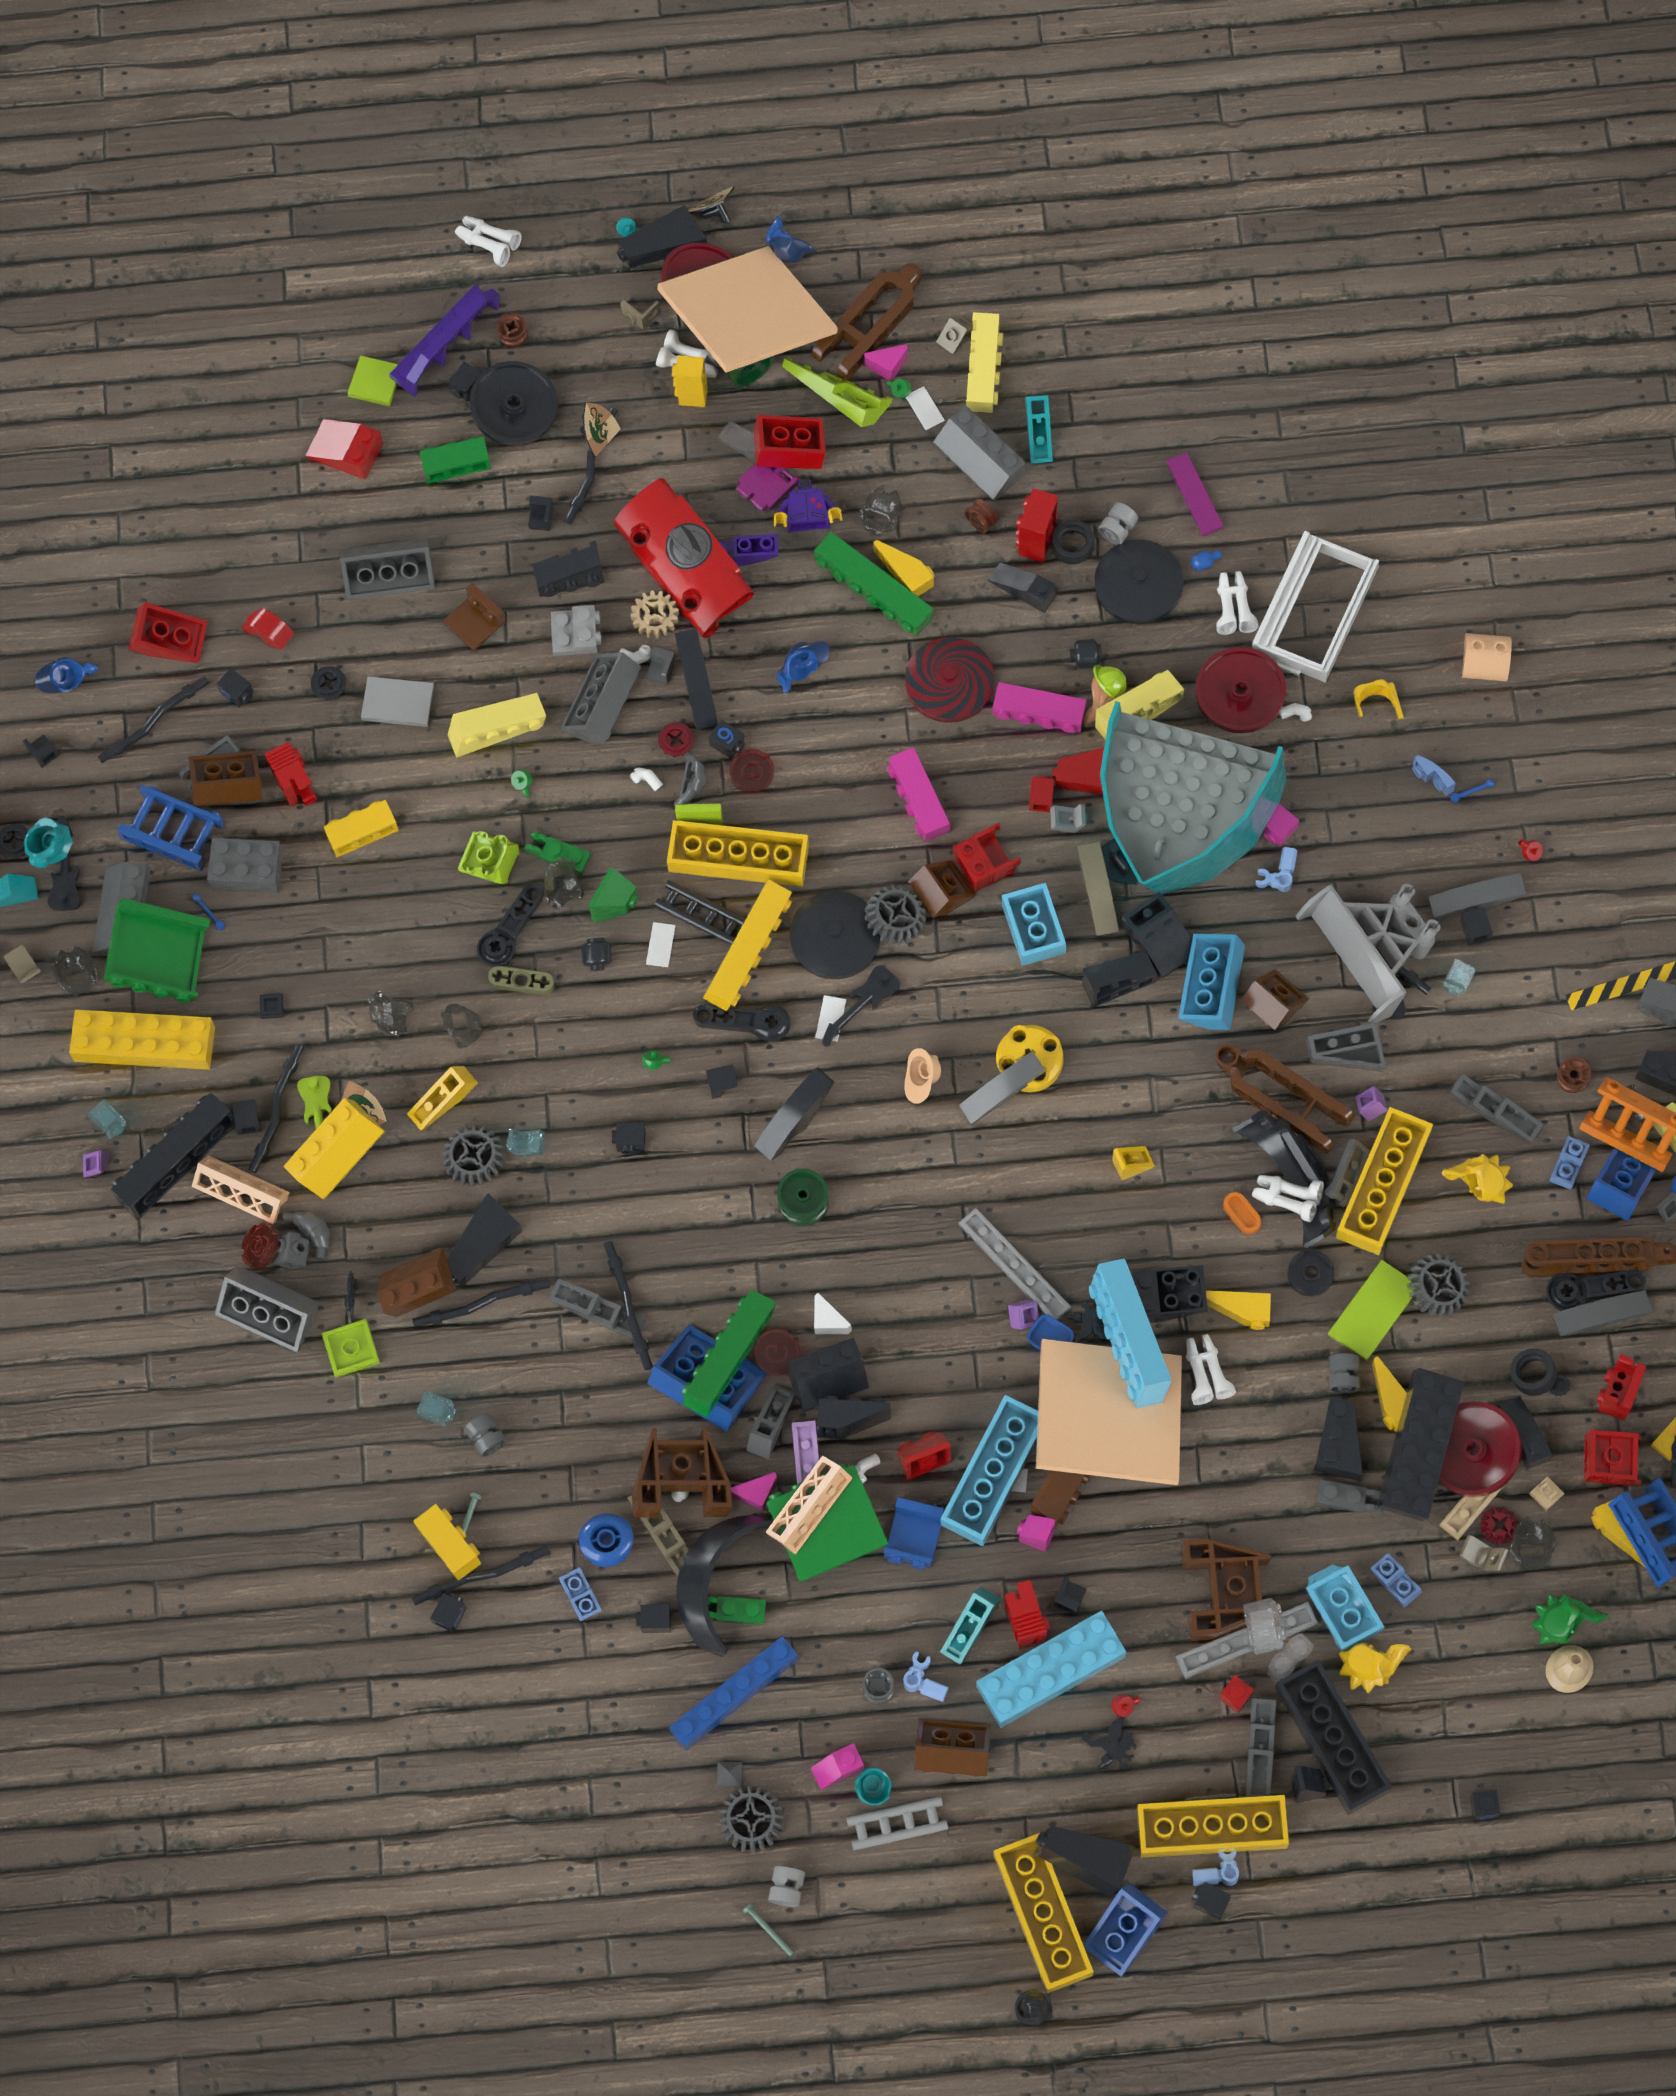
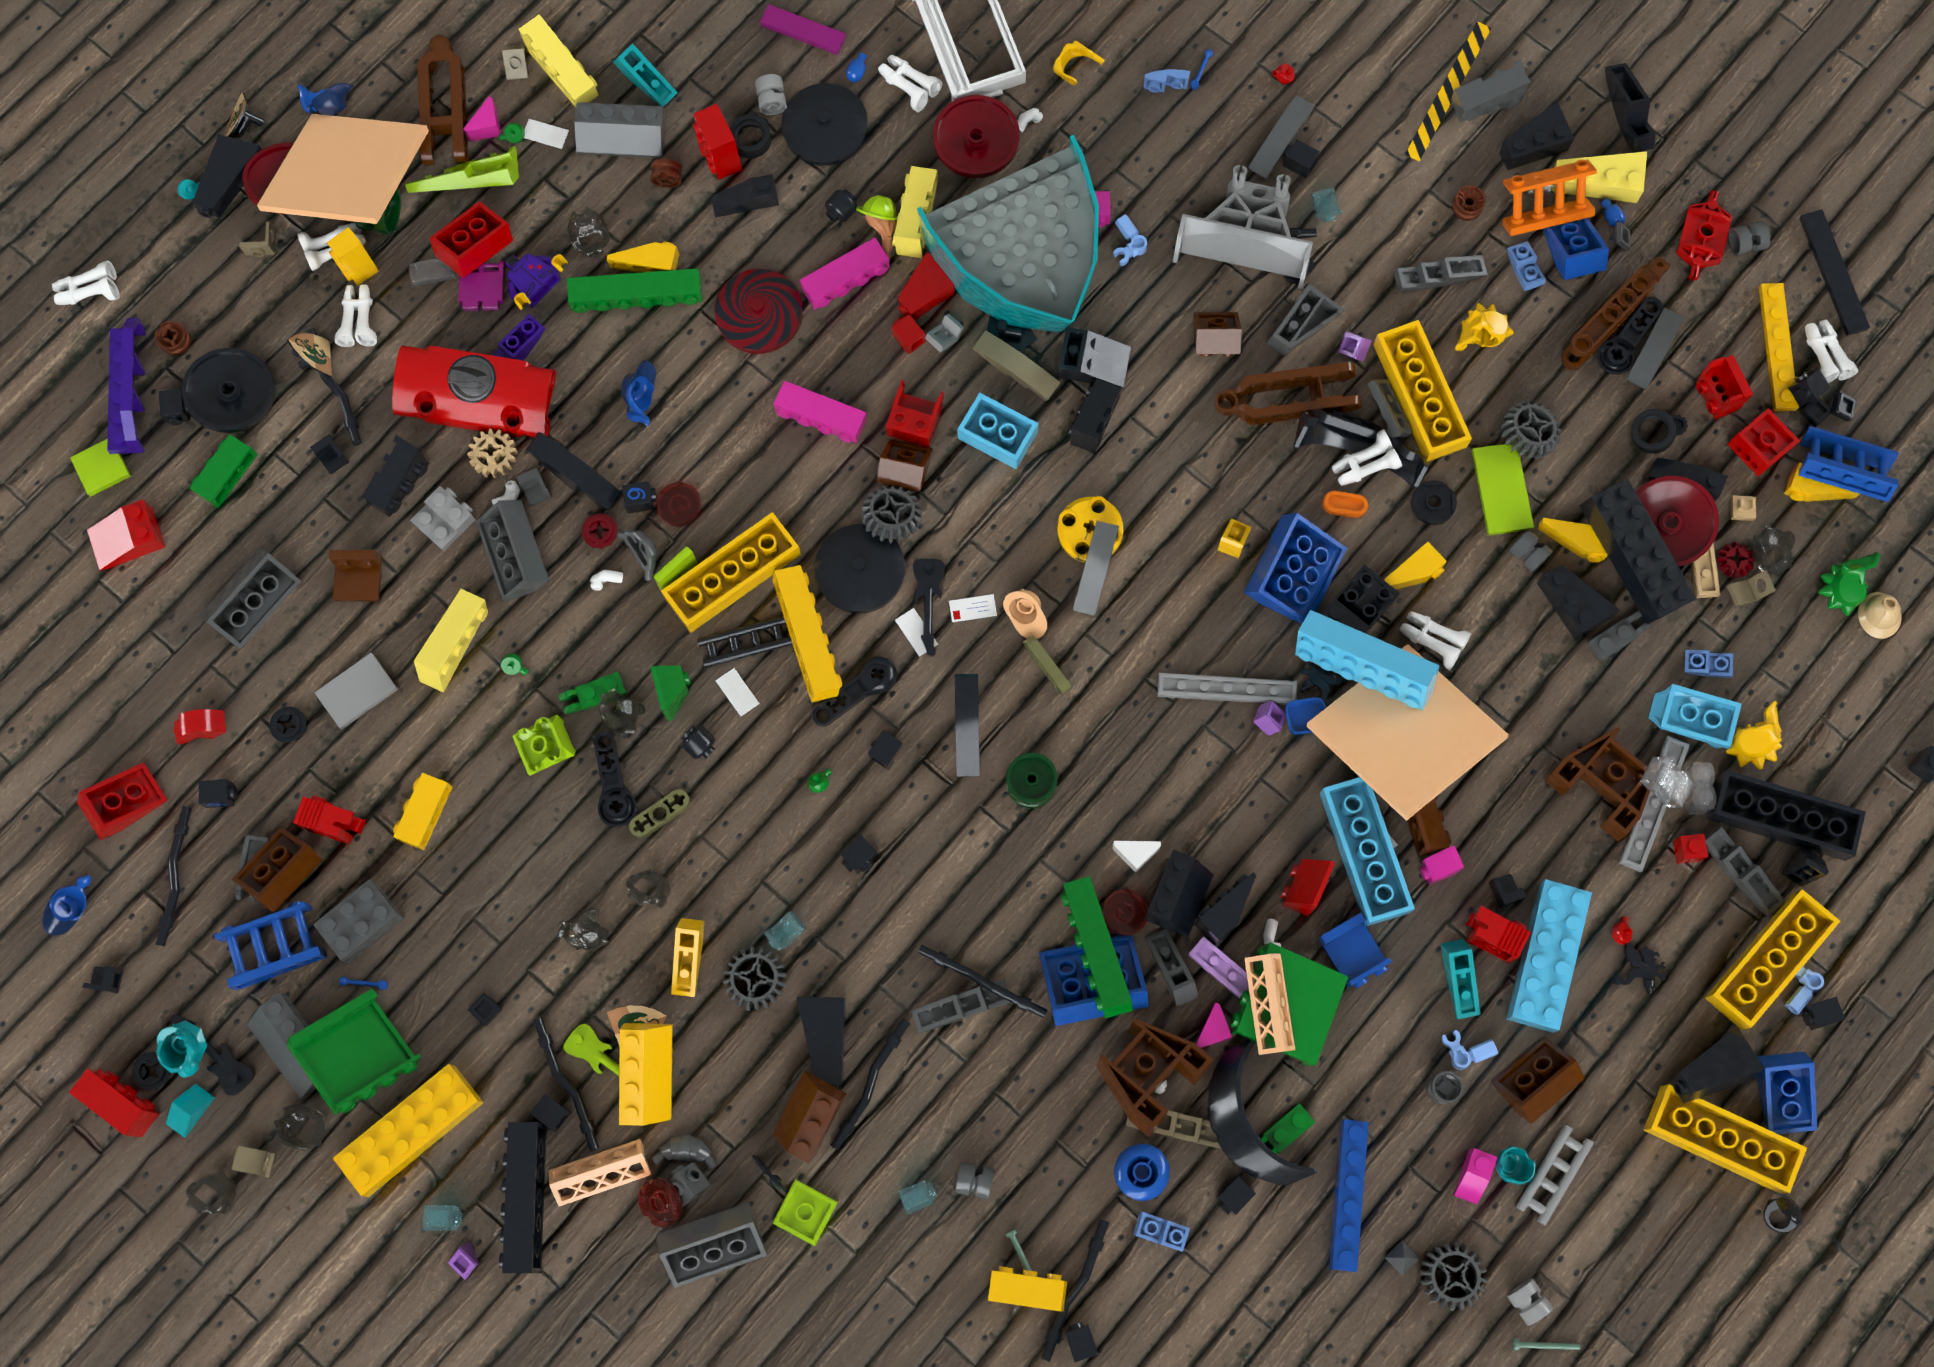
camera: 45 degrees left, 5 degrees up
dark azure slope [1178,934,1245,1030] -> none
none -> white piece [335,284,377,347]
none -> white sticker [949,594,997,622]
none -> olive beam [1023,635,1071,695]
none -> blue slope [1244,513,1347,624]

